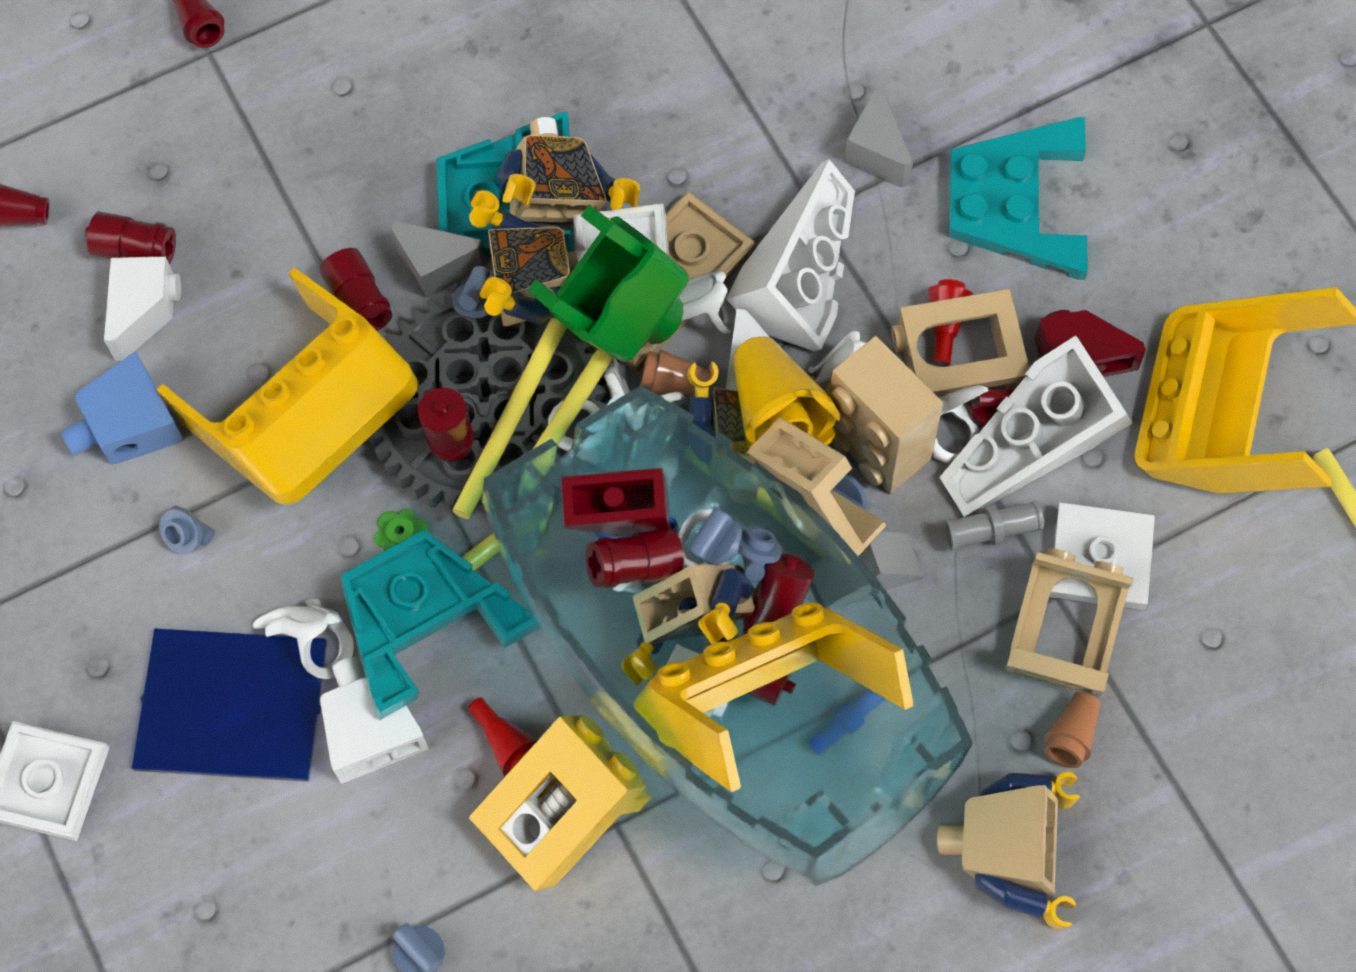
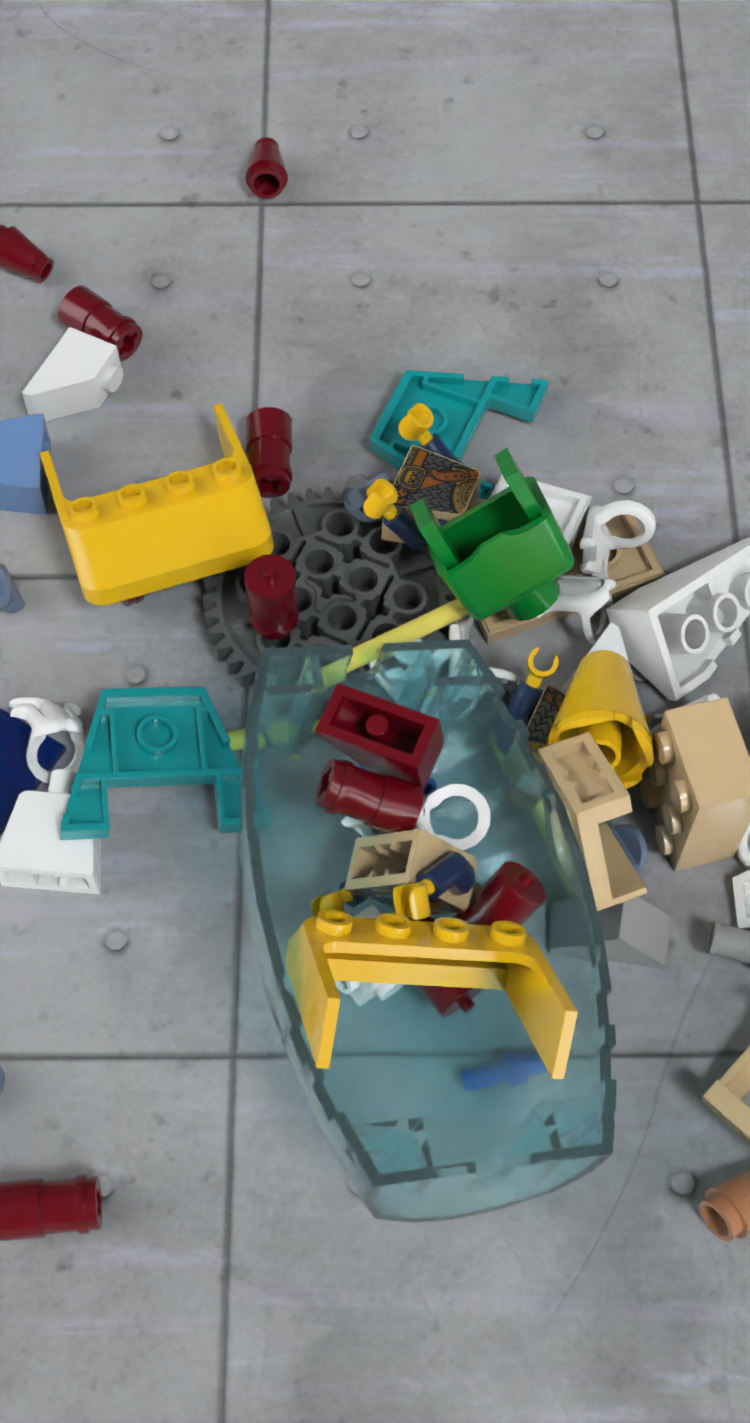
camera: 25 degrees right, 5 degrees down
bright green plant [374,509,429,551] -> none
light grey slope [391,220,485,298] -> none
light yellow axle [452,318,567,519] -> none
red cone [467,697,538,776] -> none
yellow brick [469,715,652,891] -> none
torso [495,117,640,223] -> none
nougat cone [640,349,710,396] -> none
sand blue plate [687,507,742,566] -> none
sand blue plate [738,527,783,582] -> none
tan torso [937,771,1080,930] -> none
none -> white piece [579,500,656,578]

